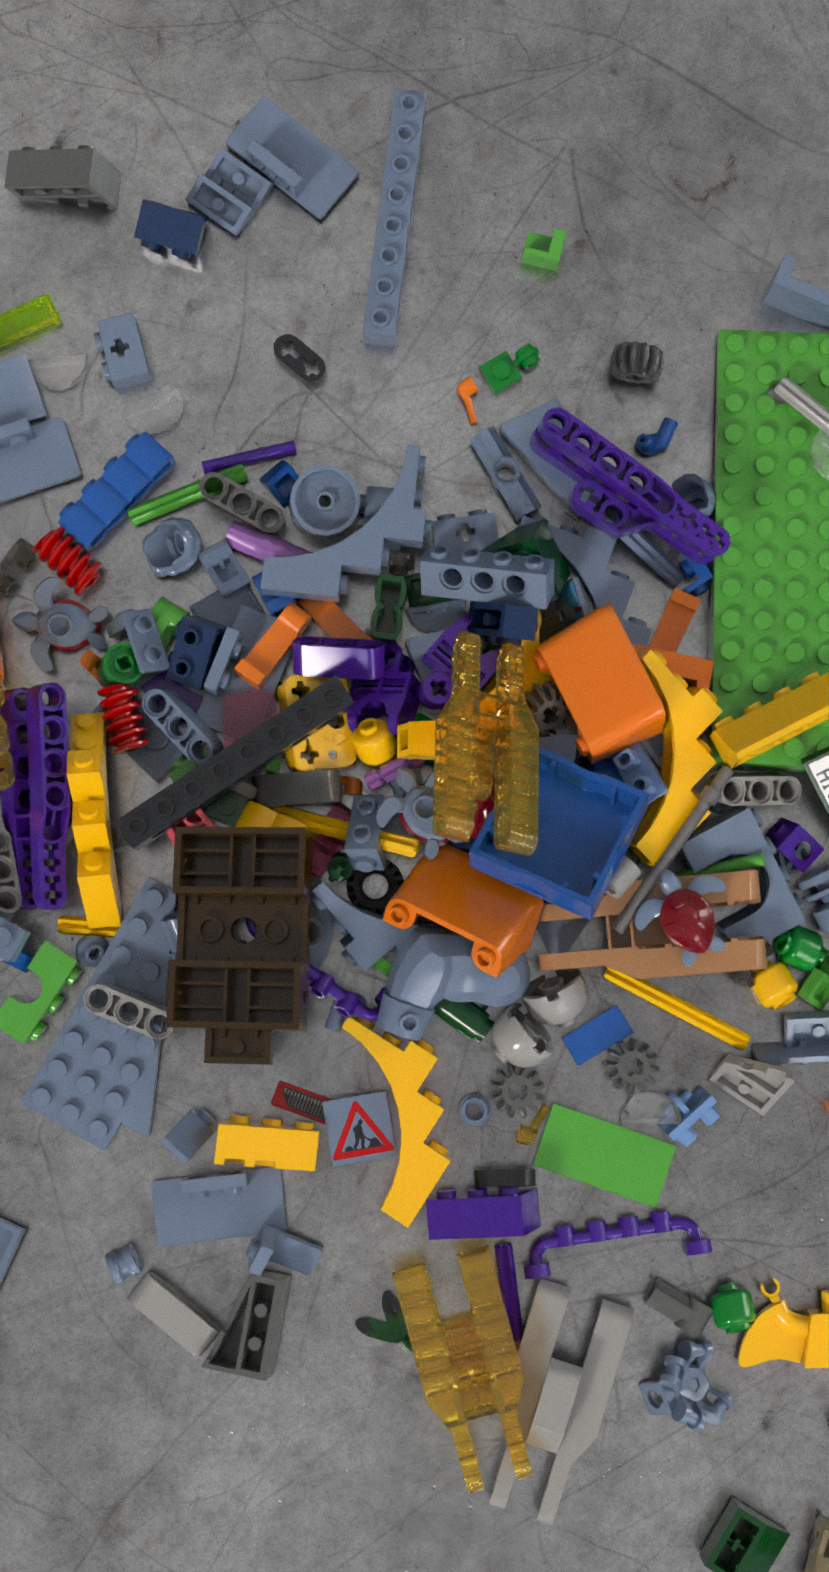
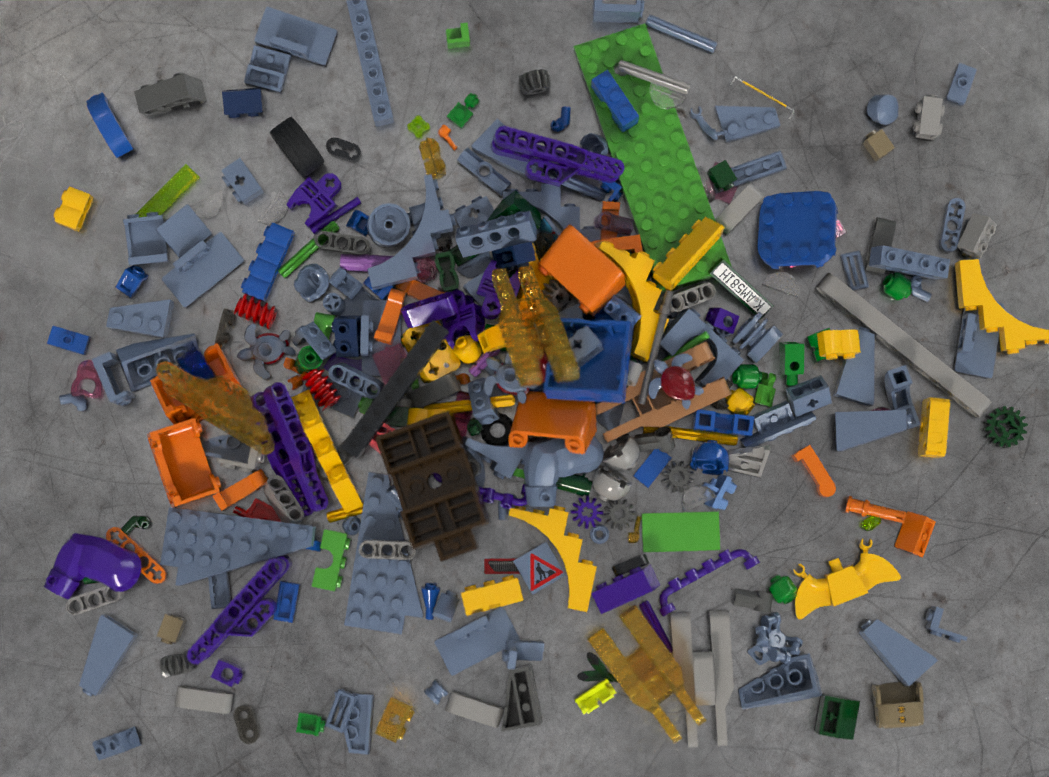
camera: 25 degrees left, 0 degrees up
none -> black tyre [270,116,325,178]
none -> dark purple piece [287,173,342,228]
none -> orange hand [288,372,307,390]
none -> sand blue wheel [323,293,346,315]
none -> clear yellow brick [375,696,415,743]
none -> clear neon green plate [407,115,430,138]
none -> clear pink piece [414,257,437,284]
none -> clear yellow hinge [419,137,446,178]
none -> blue cone [421,583,440,620]
none -> sand blue brick [556,326,603,373]
none -> dark purple gear [571,496,604,529]
none -> neon yellow hinge [575,678,616,714]
none -> blue arch [591,70,639,133]
none -> piece [594,211,634,236]
none -> dark grey piece [634,427,675,452]
none -> blue cylinder [690,440,729,475]
none -> blue arch [692,409,754,437]
none -> sand blue wedge [739,654,822,709]

